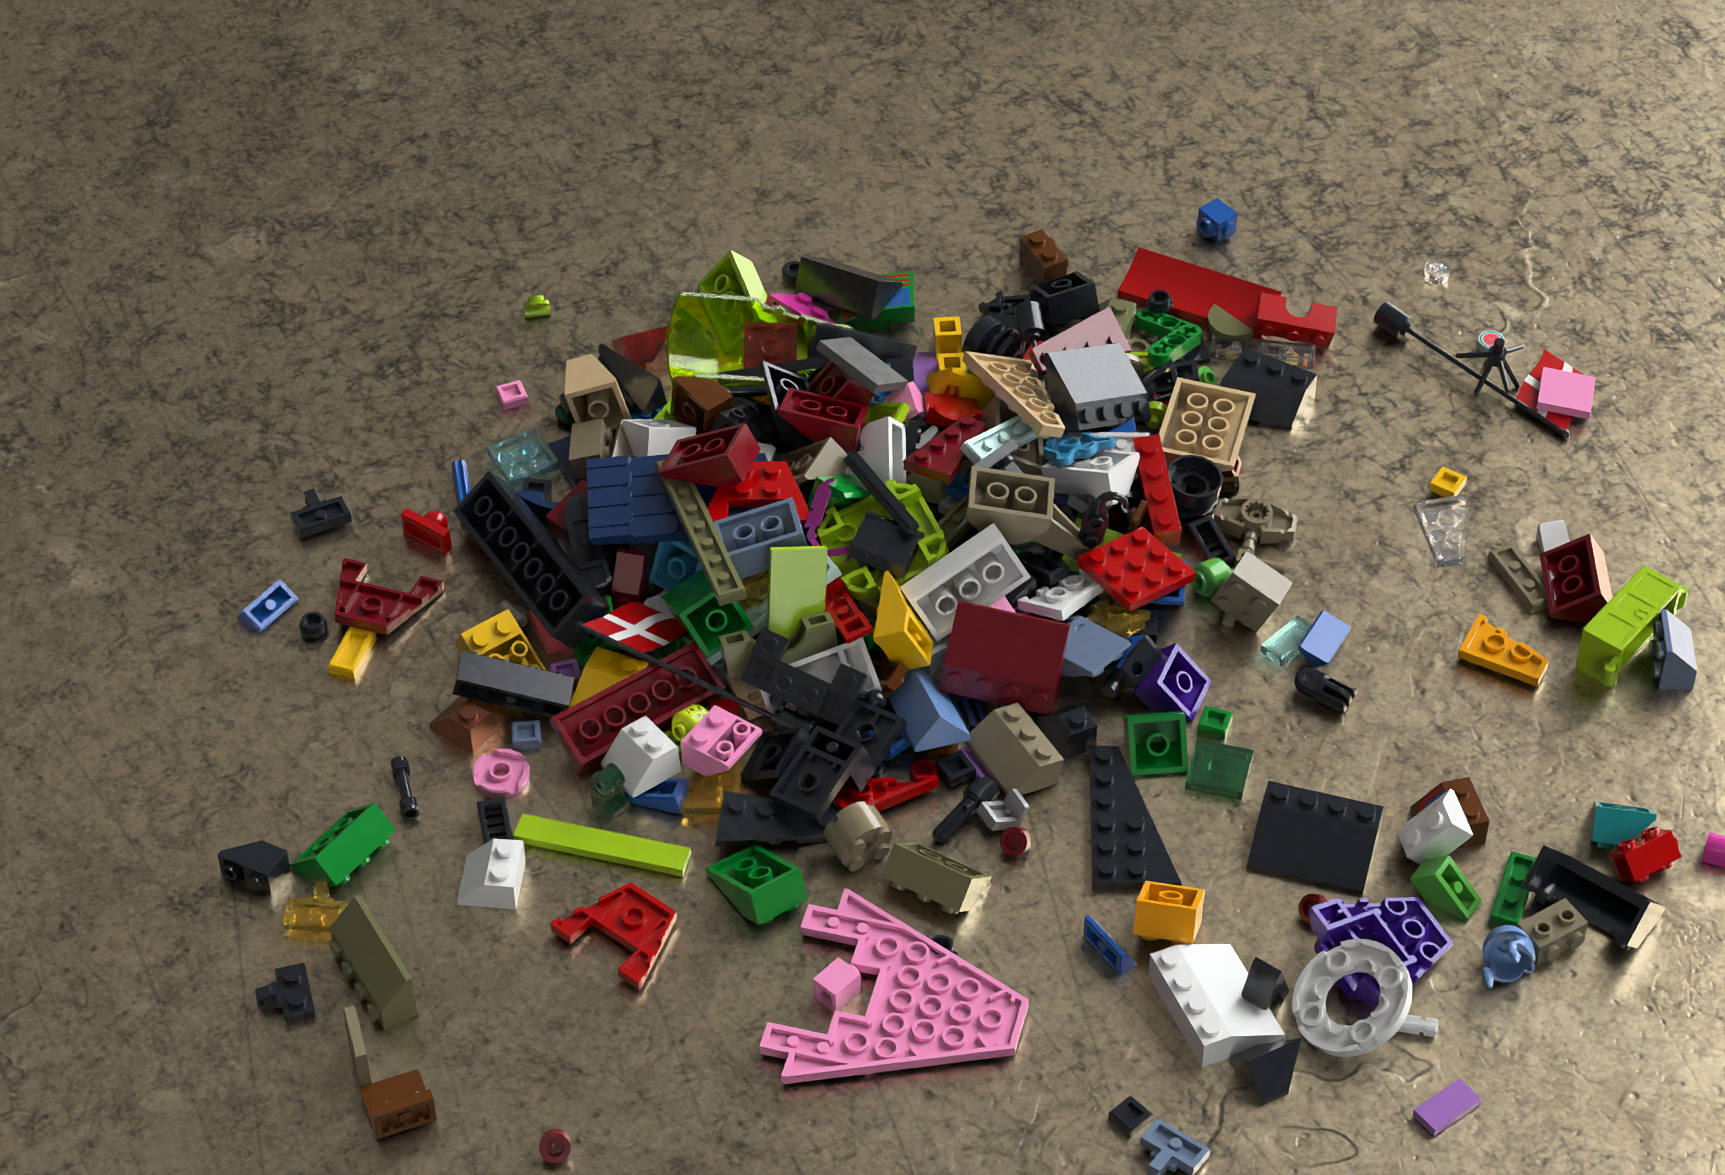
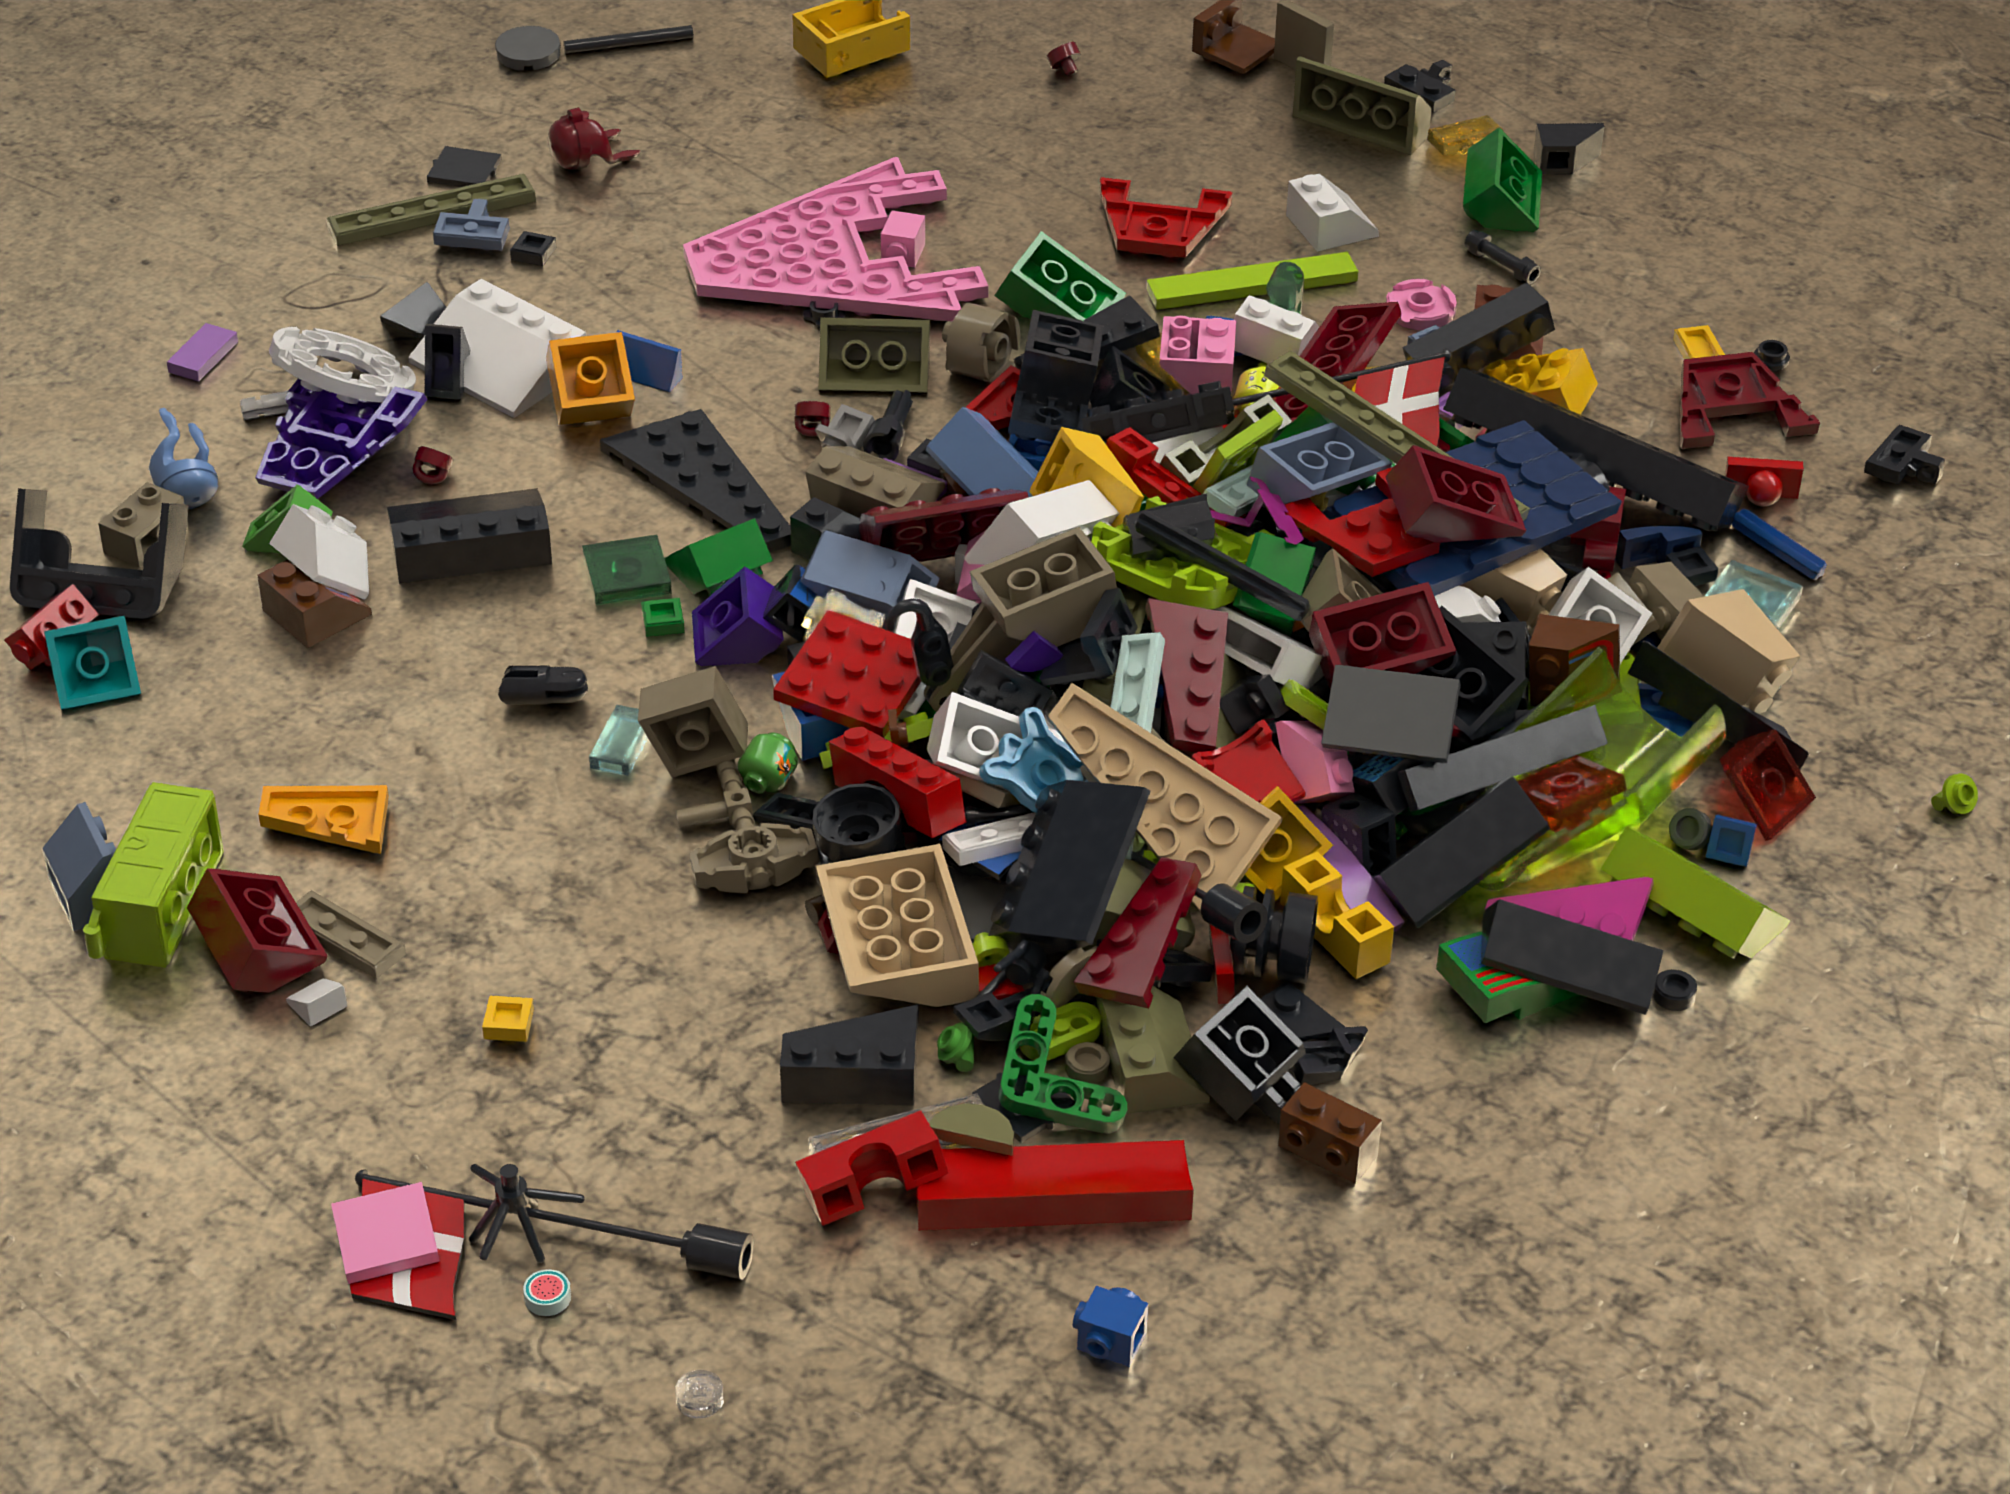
camera: 150 degrees right, 5 degrees down
blue slope [237,579,299,633] -> none
black slope [477,797,513,844] -> none
bright pink tile [495,380,529,410] -> none
black plate [1147,290,1173,313] -> none
slope [1297,610,1351,668] -> none
clear wing [1413,494,1467,568] -> none
green tile [1488,851,1536,927] -> none

